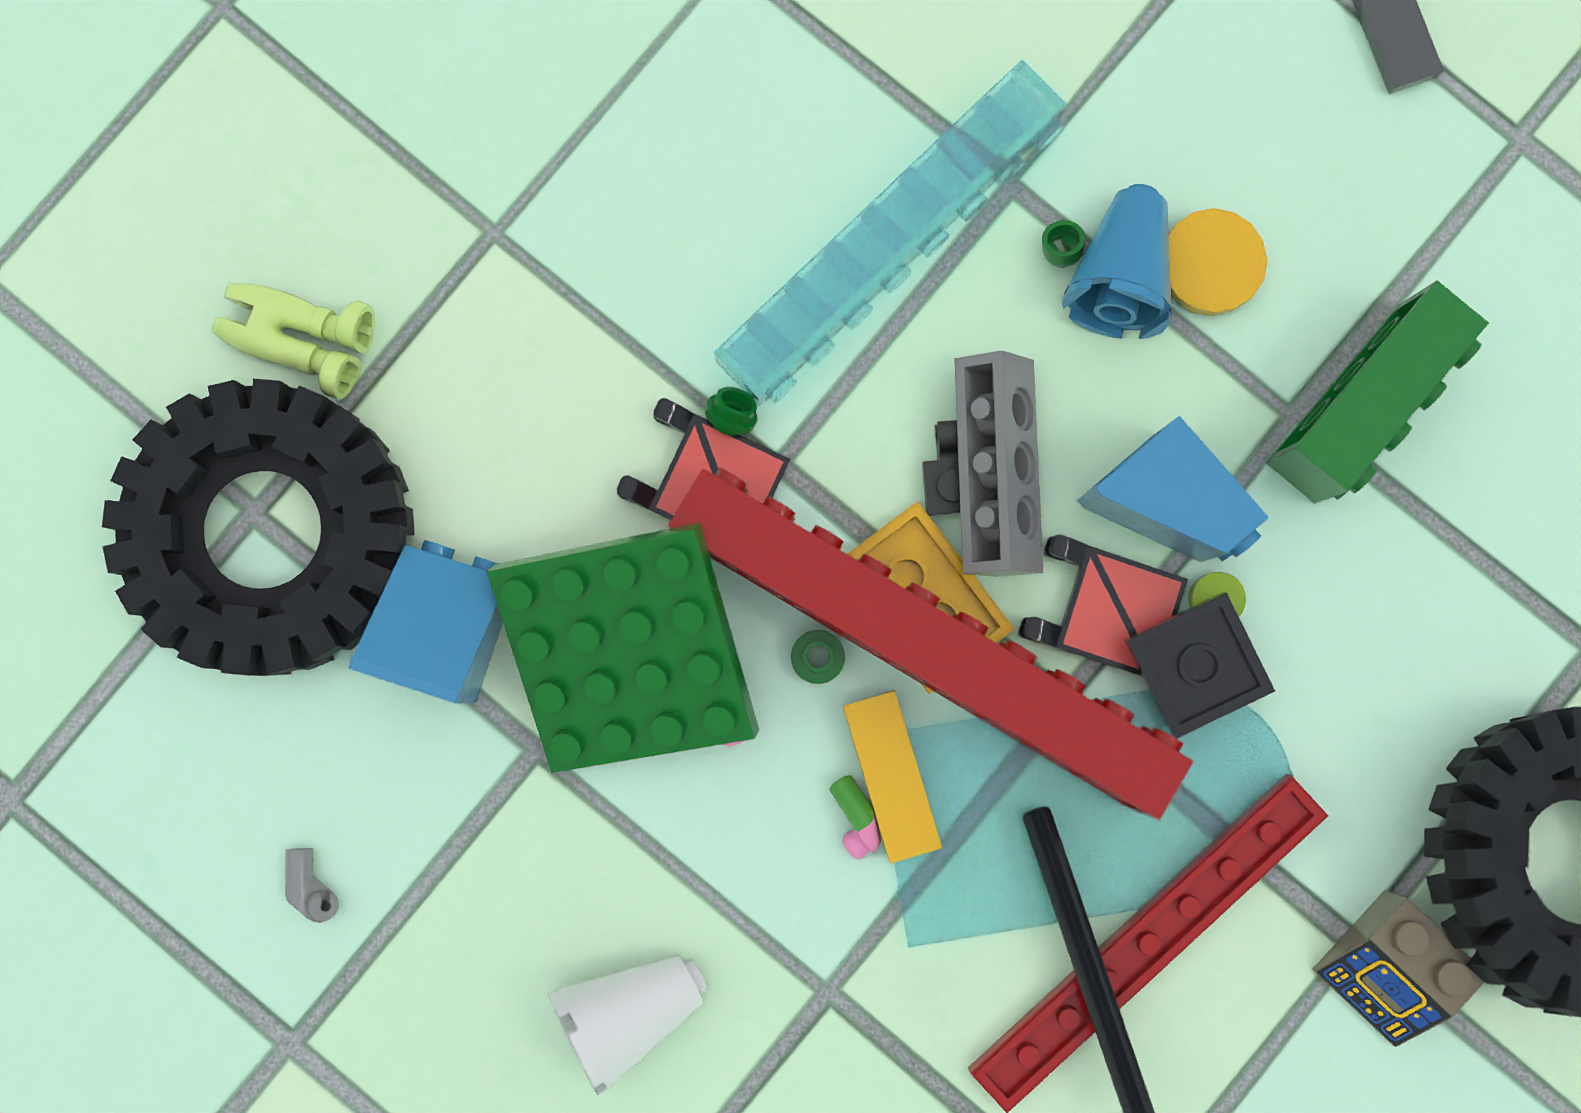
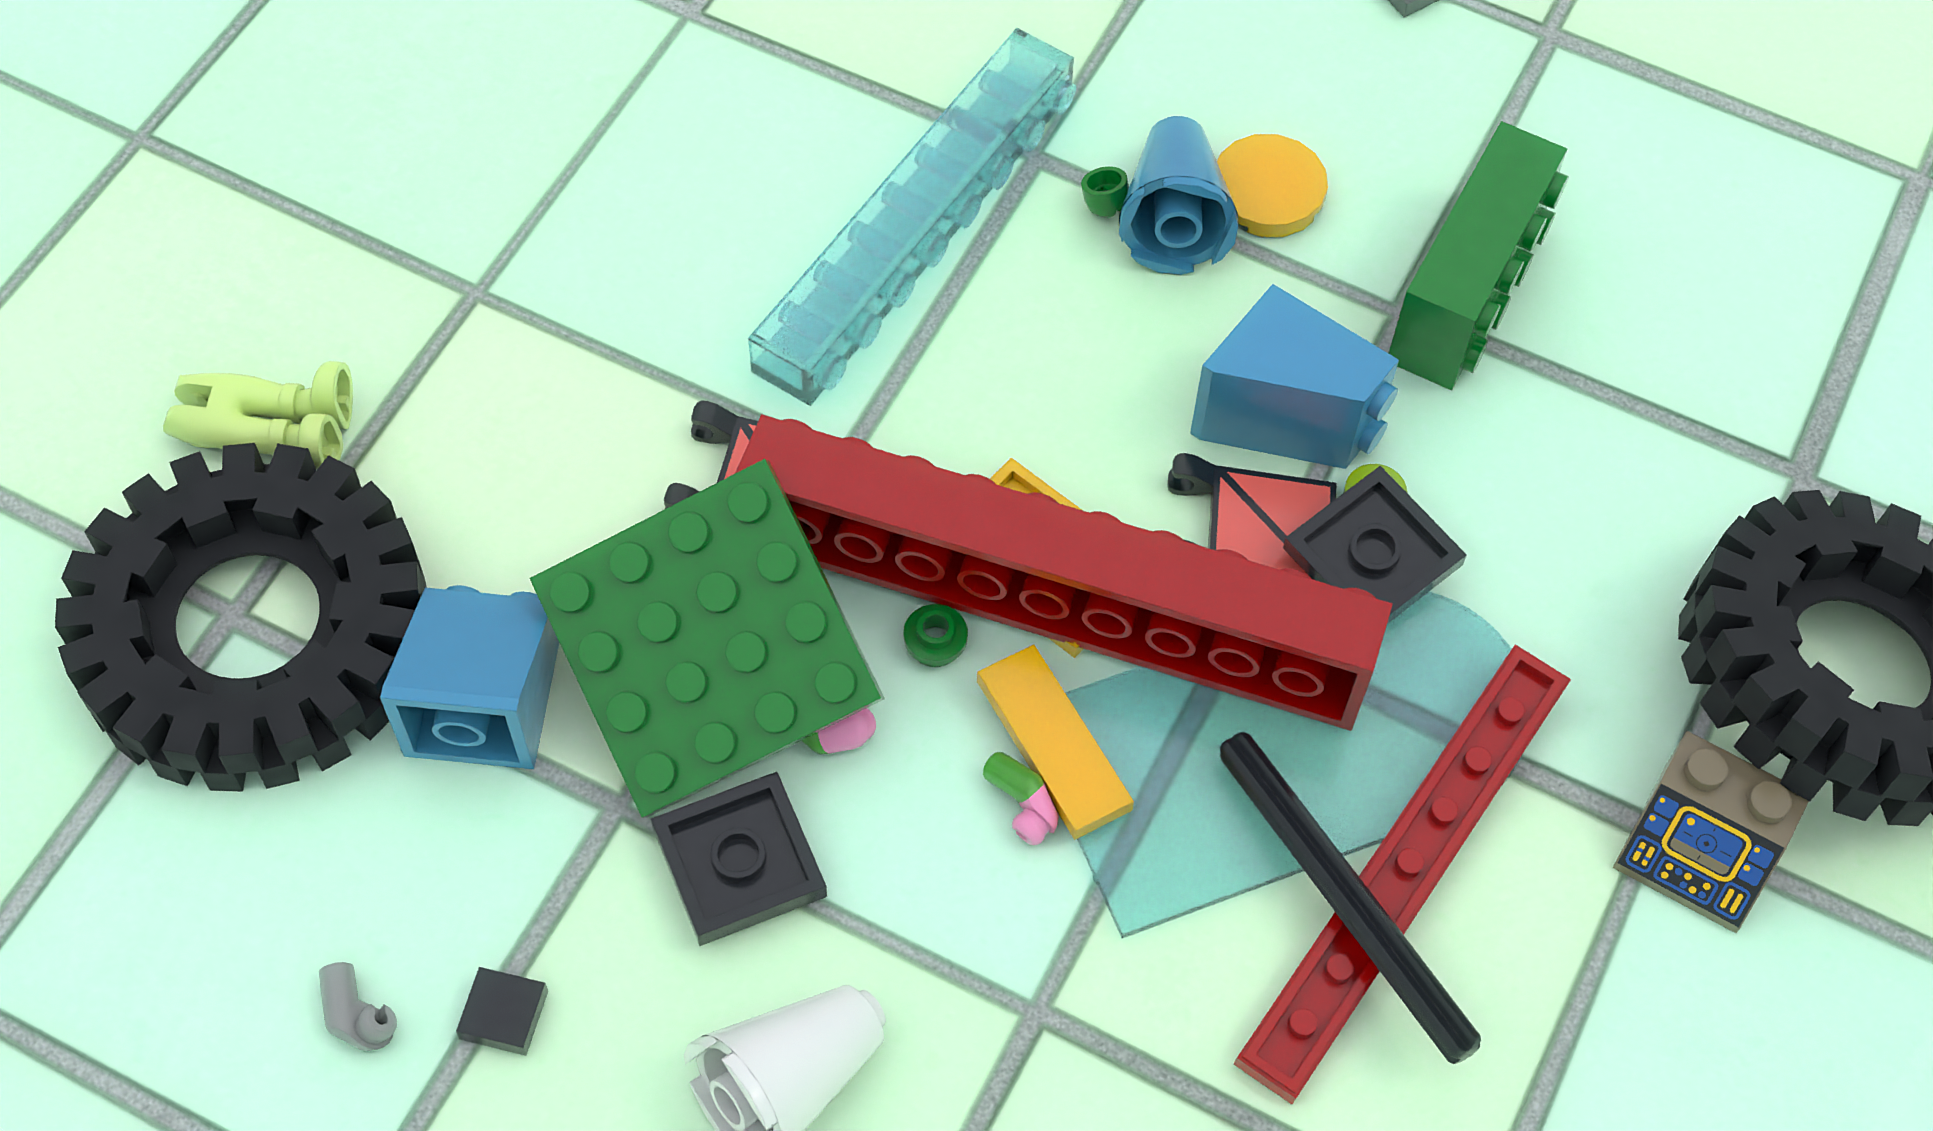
camera: 15 degrees left, 25 degrees down
green plate [705,387,758,436] -> none
pearl dark grey plate [922,420,961,516] -> none
light grey brick [954,350,1043,577] -> none
none -> black tile [456,967,548,1056]
none -> black plate [651,771,827,946]

